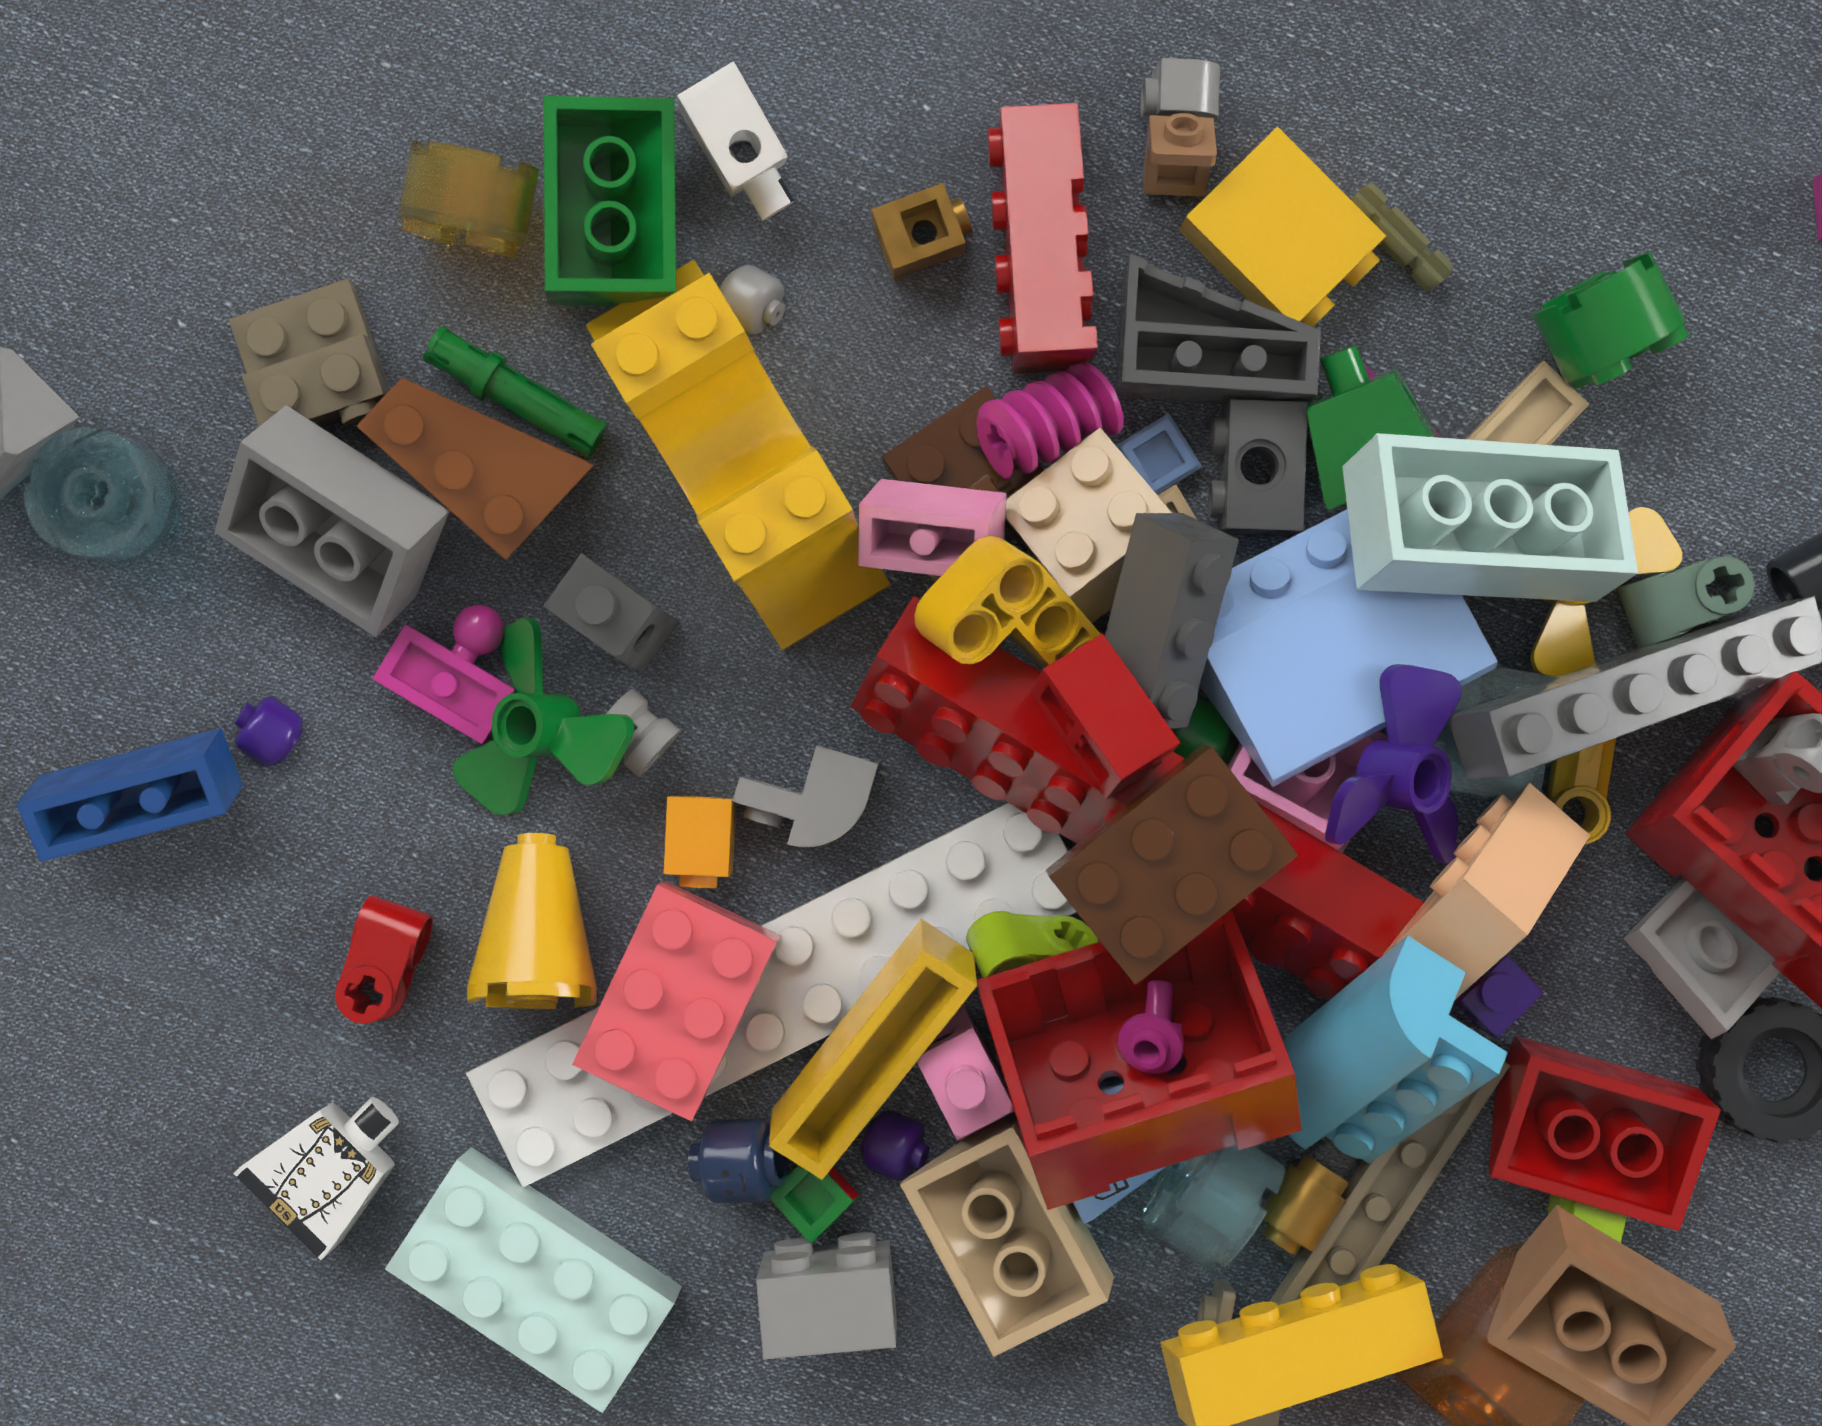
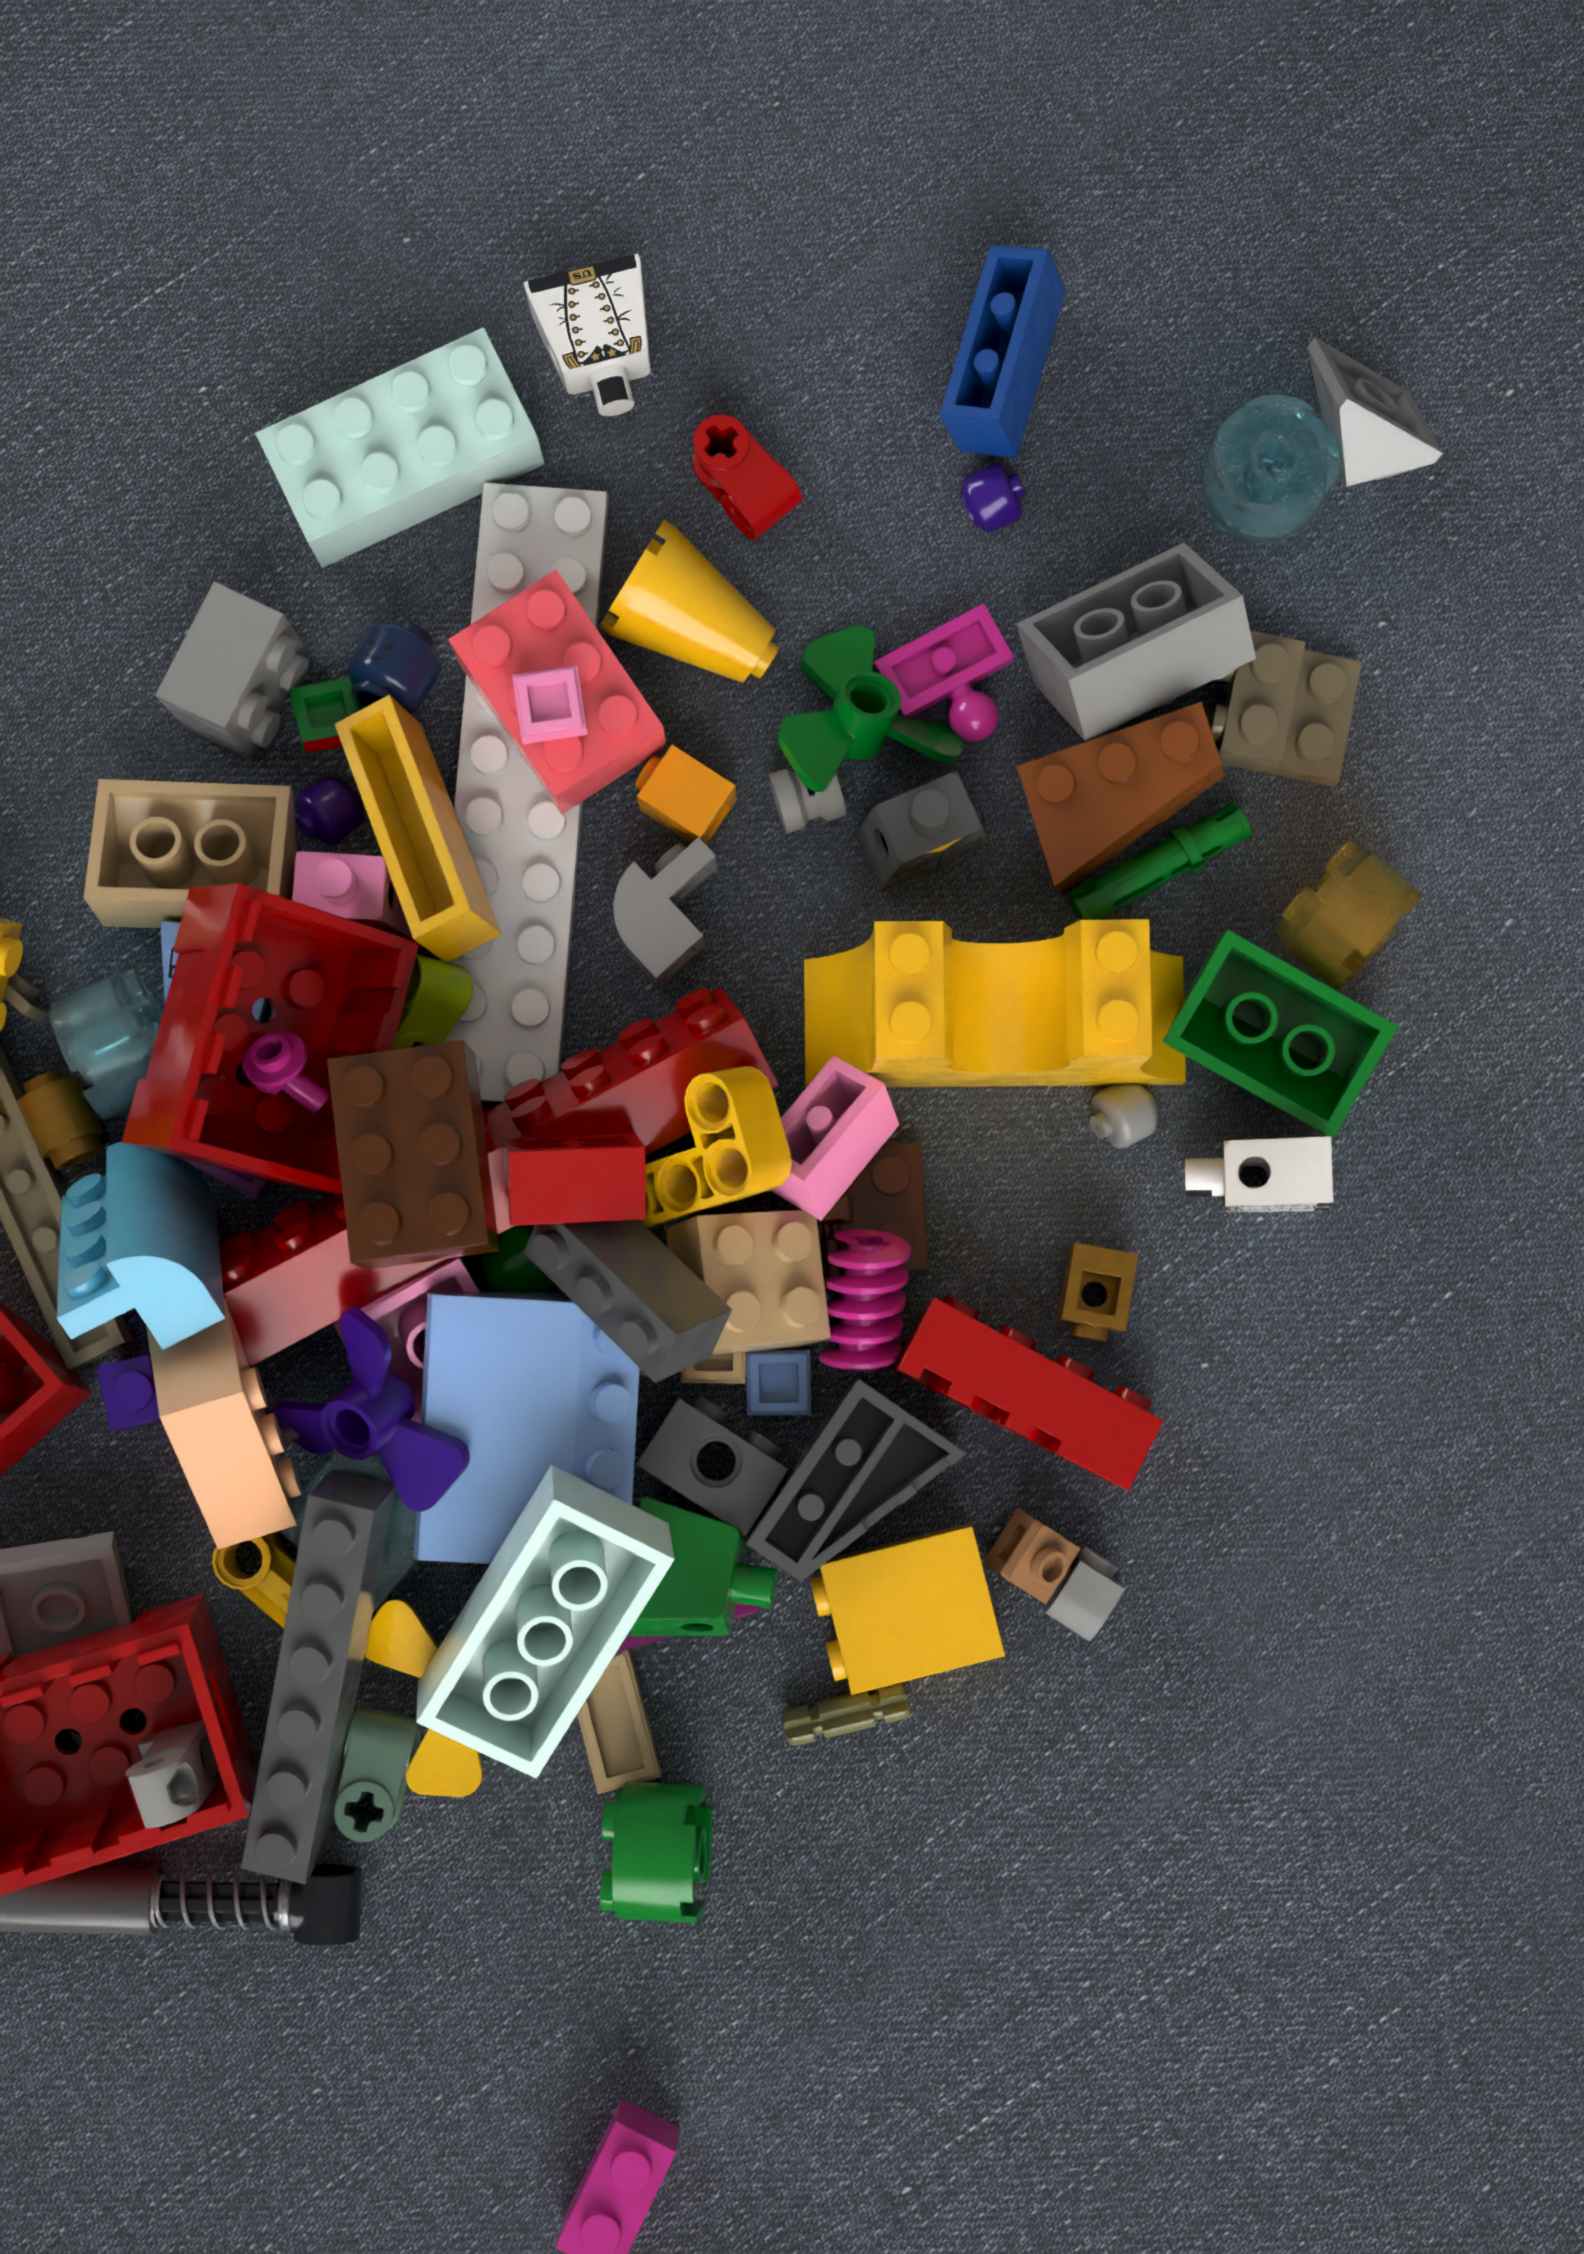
camera: 120 degrees right, 5 degrees down
none -> bright pink tile [512,665,588,744]

